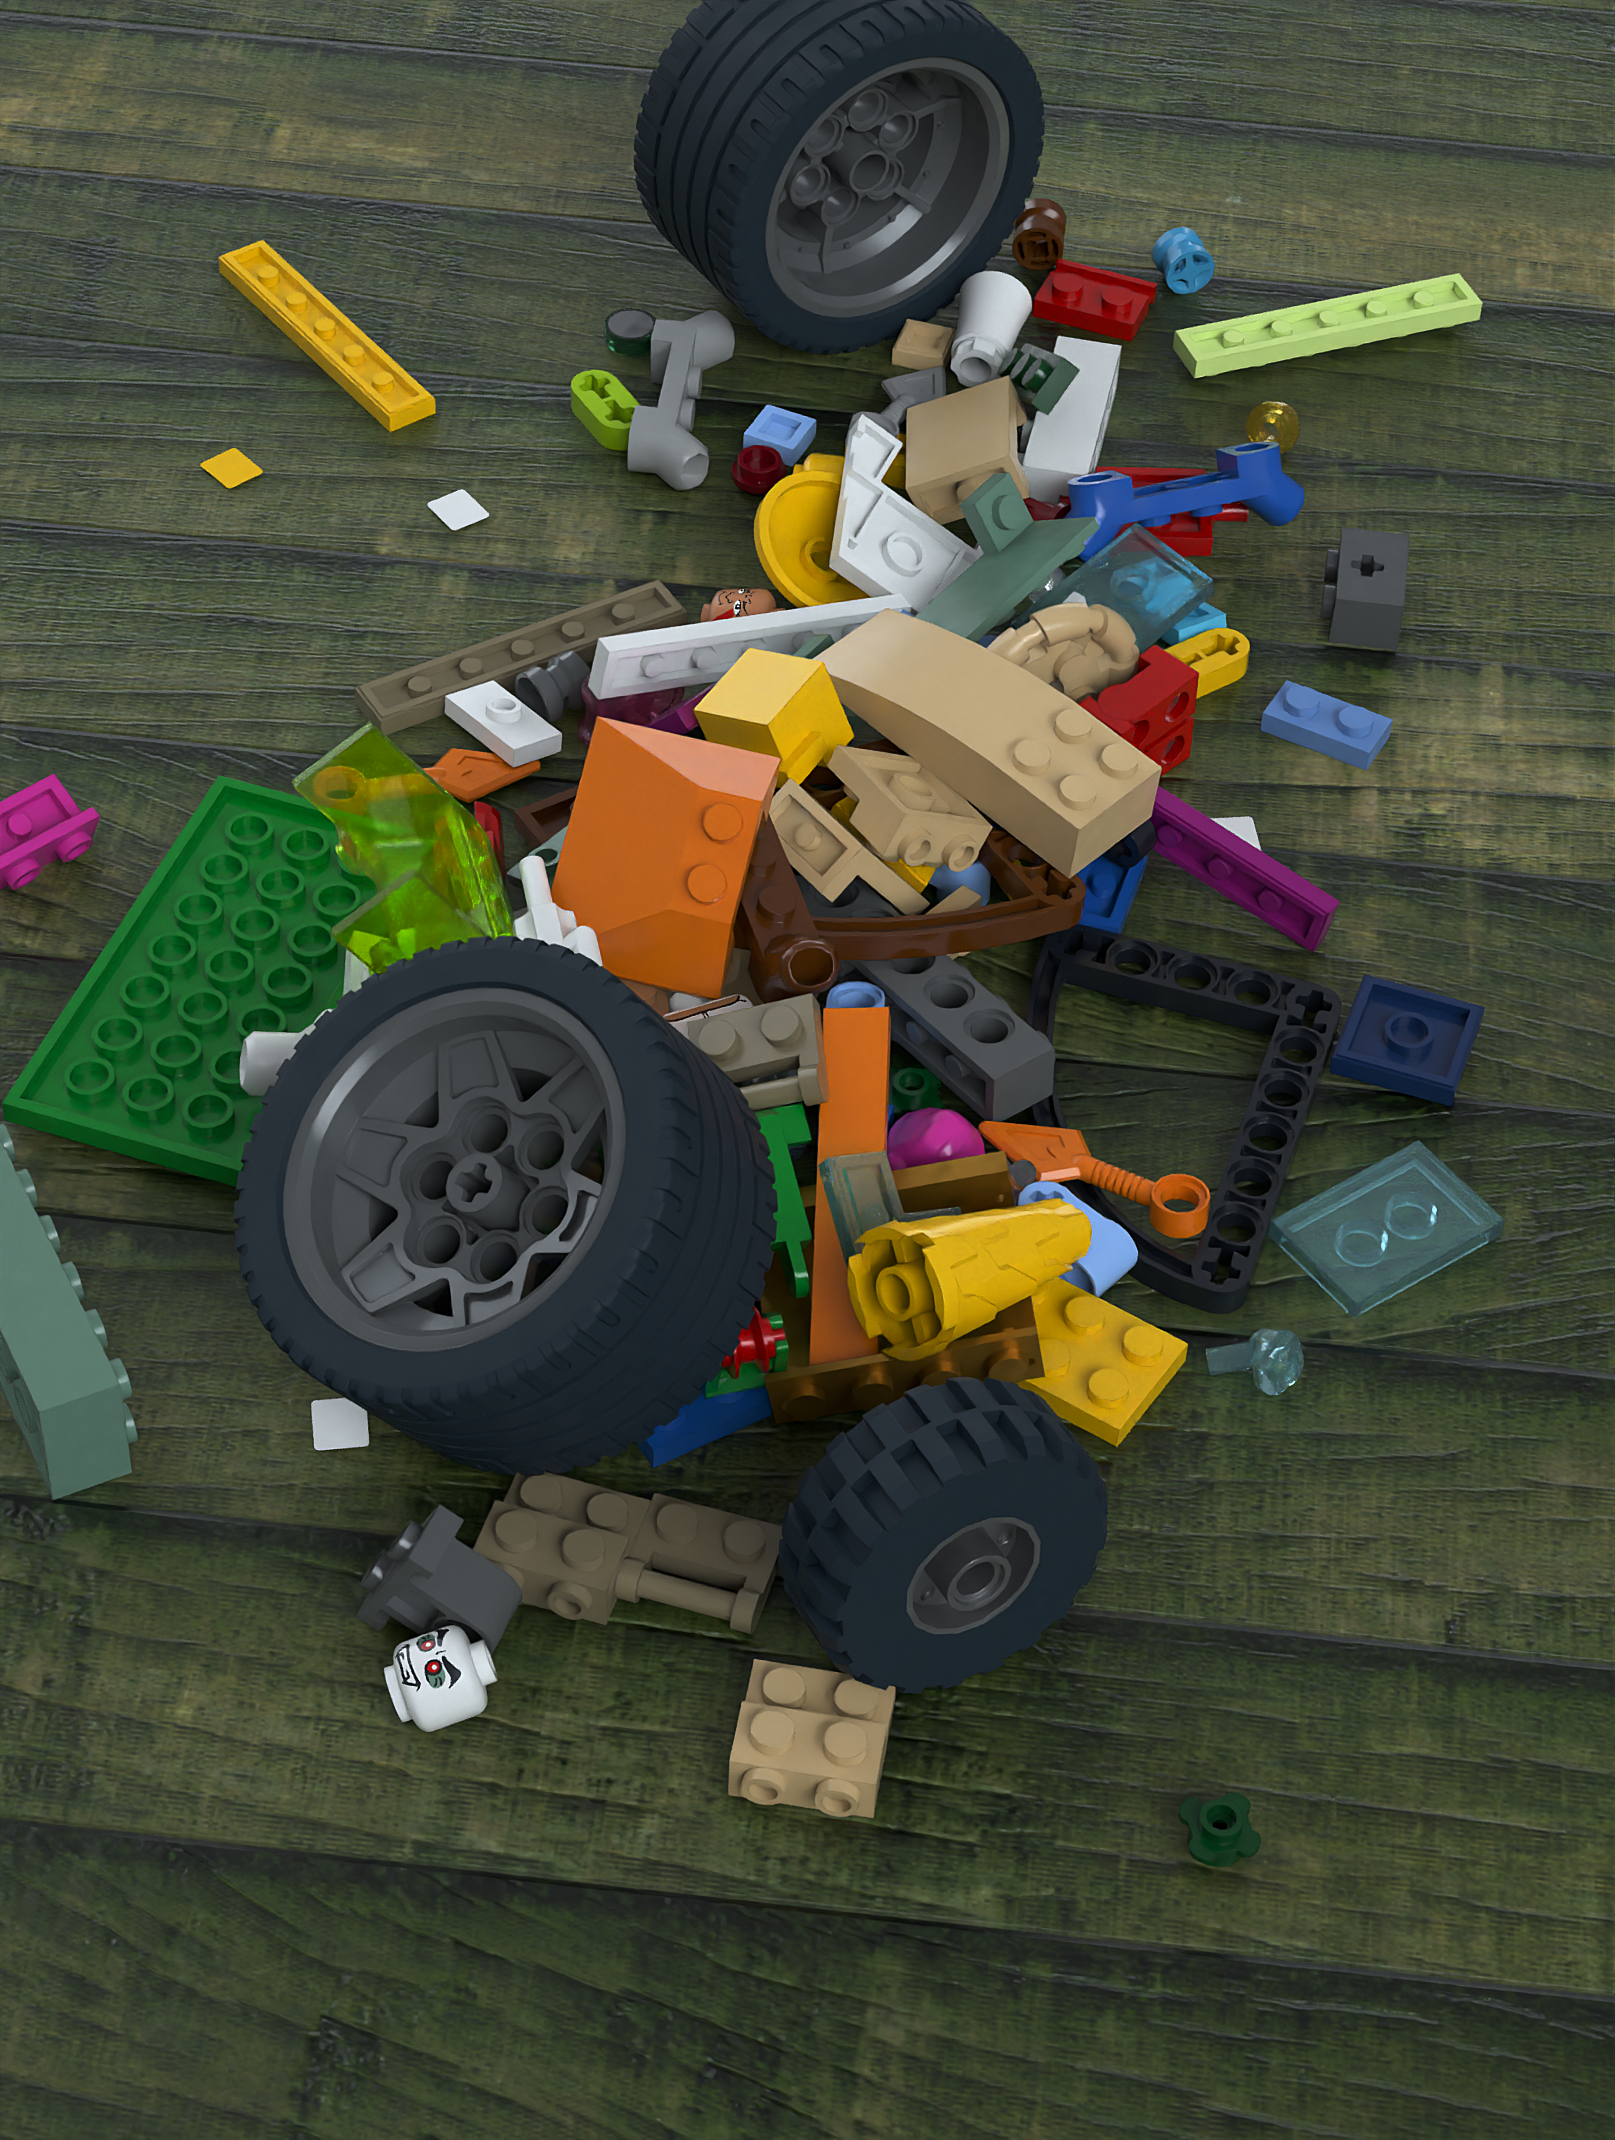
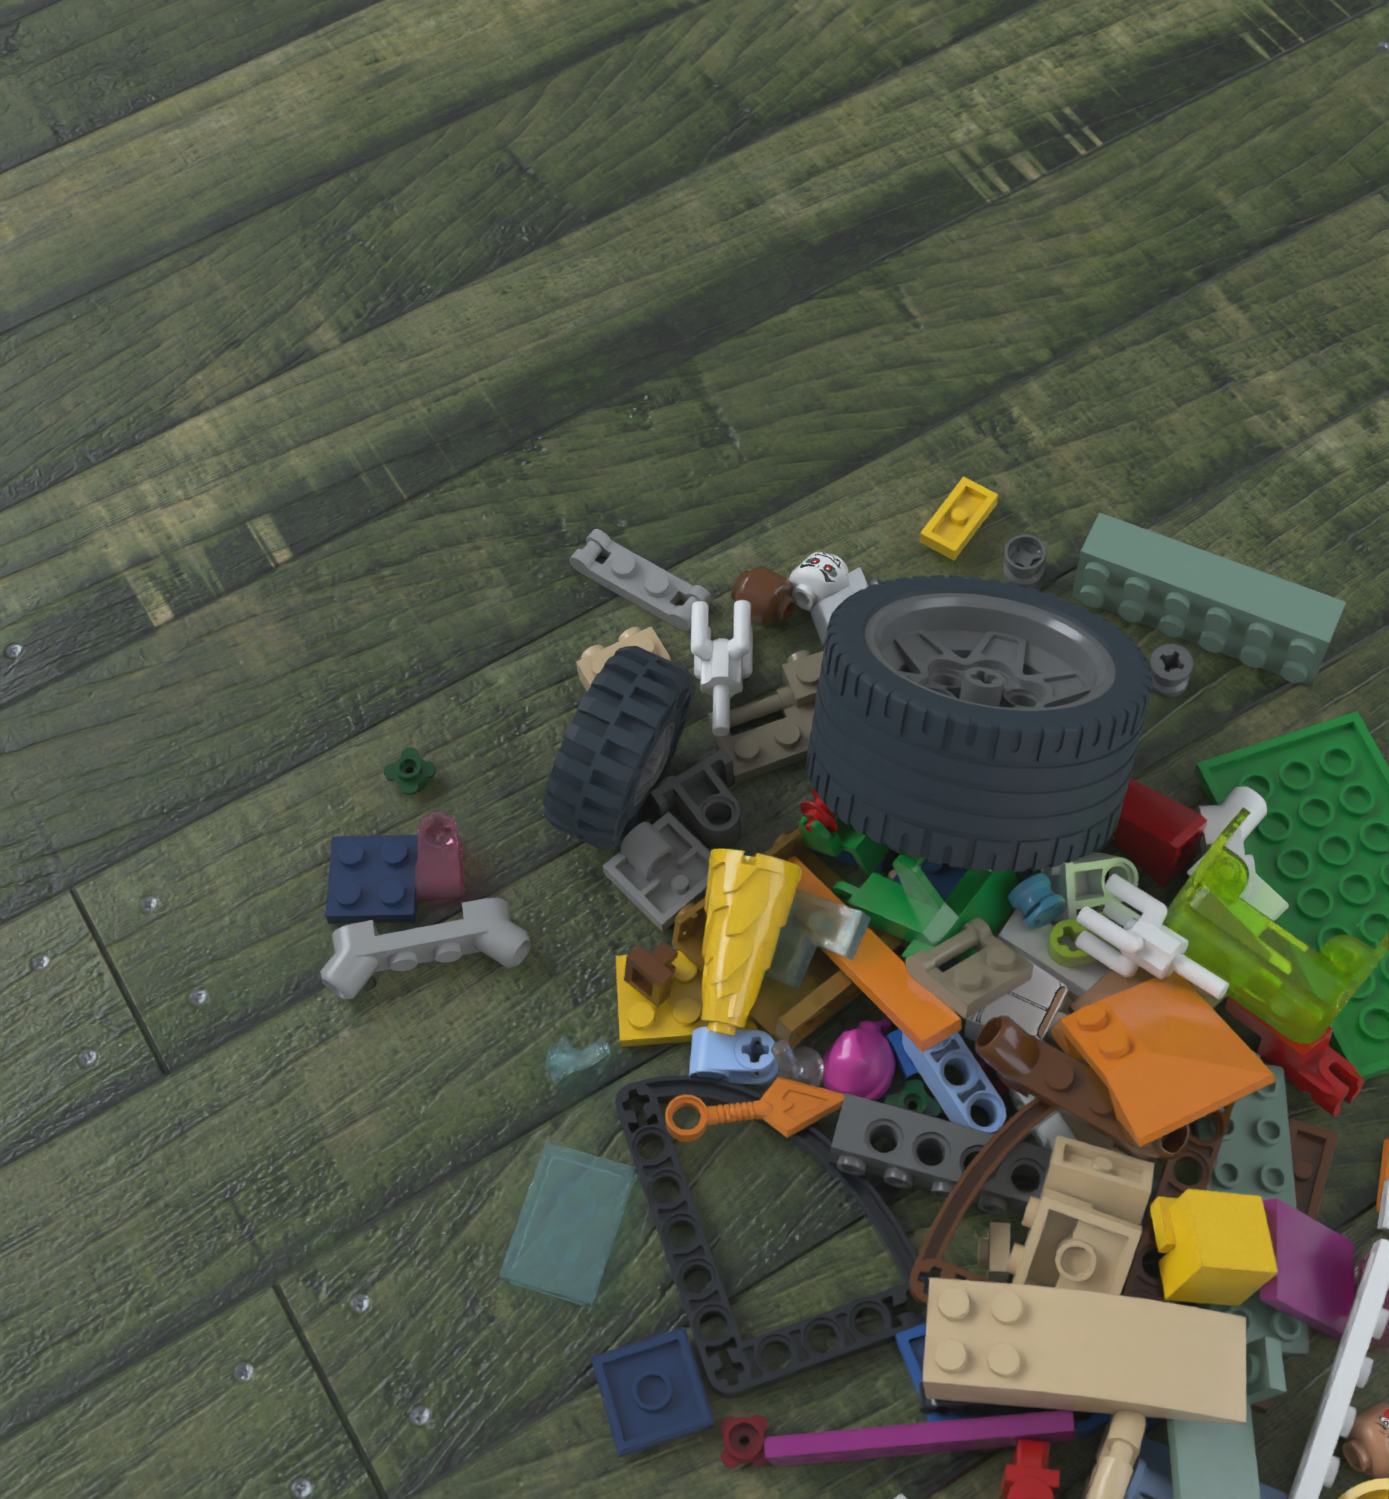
camera: 150 degrees right, 15 degrees up
none -> light grey plate [321,898,530,999]
none -> dark blue plate [325,835,421,924]
none -> clear pink piece [415,812,464,900]
none -> light grey plate [569,529,713,632]
none -> reddish brown tile [624,942,678,1008]
none -> white plant [691,600,753,736]
none -> dark red plate [719,1415,769,1469]
none -> reddish brown head [731,566,796,628]
none -> yellow plate [919,476,998,561]
none -> dark grey wheel [1003,534,1046,588]
none -> dark grey wheel [1149,644,1194,697]

